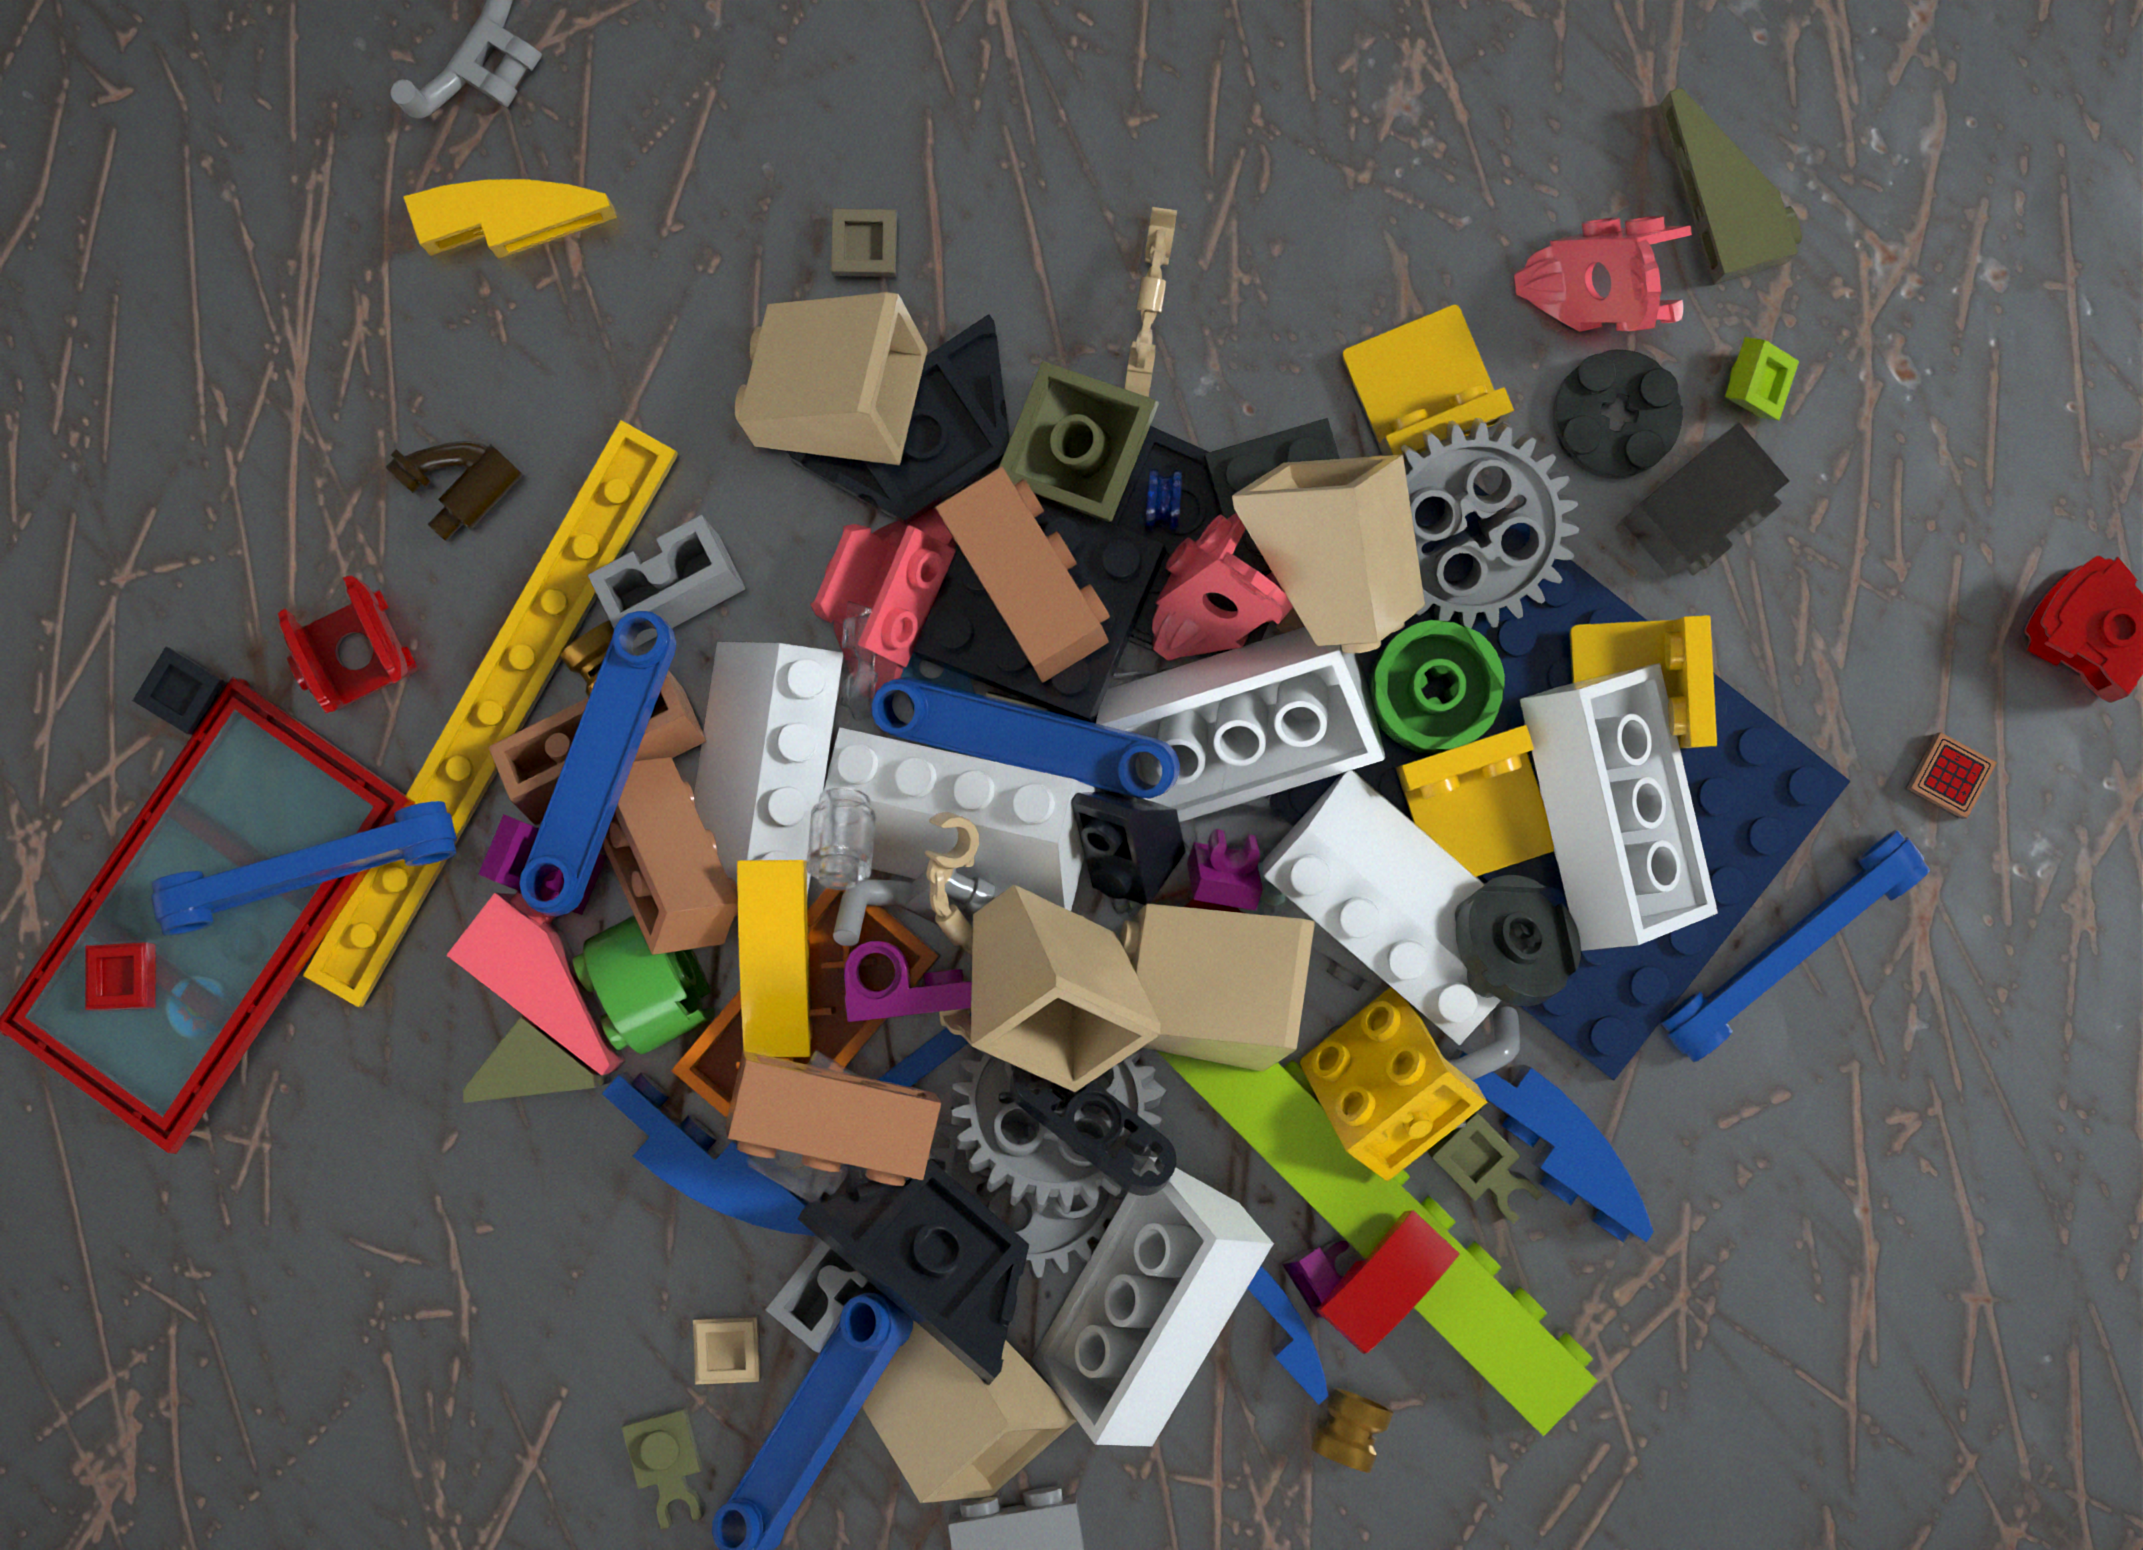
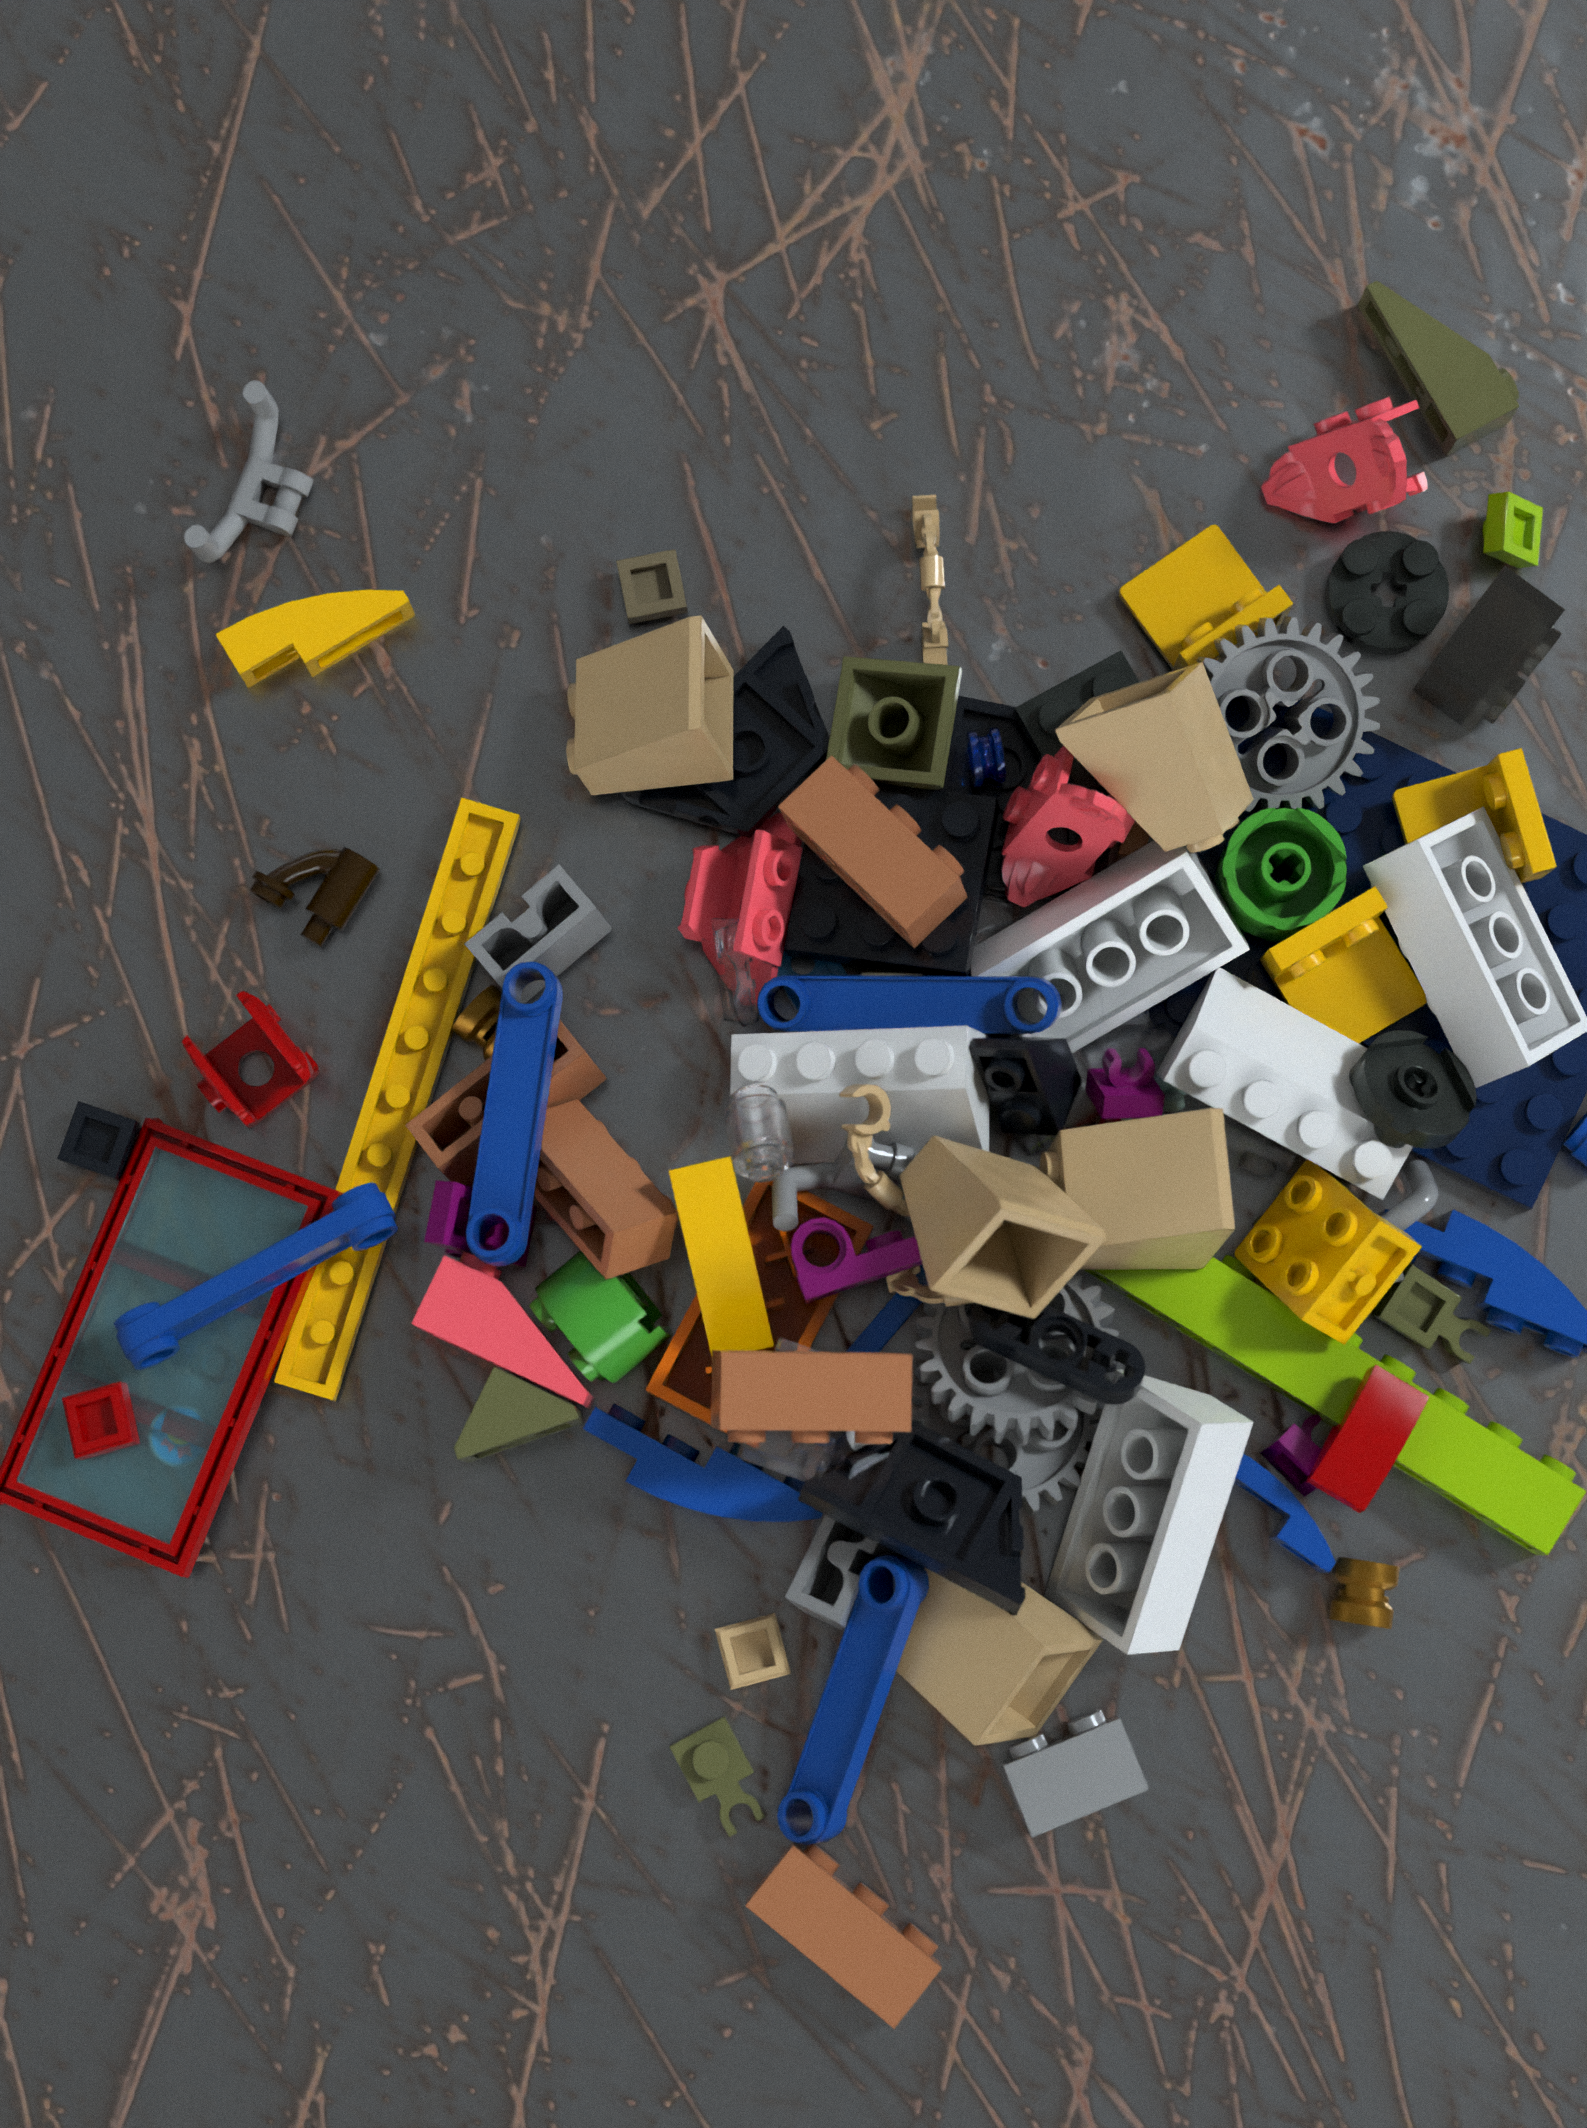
camera: 10 degrees left, 5 degrees down
white slope [694,642,843,902] -> none

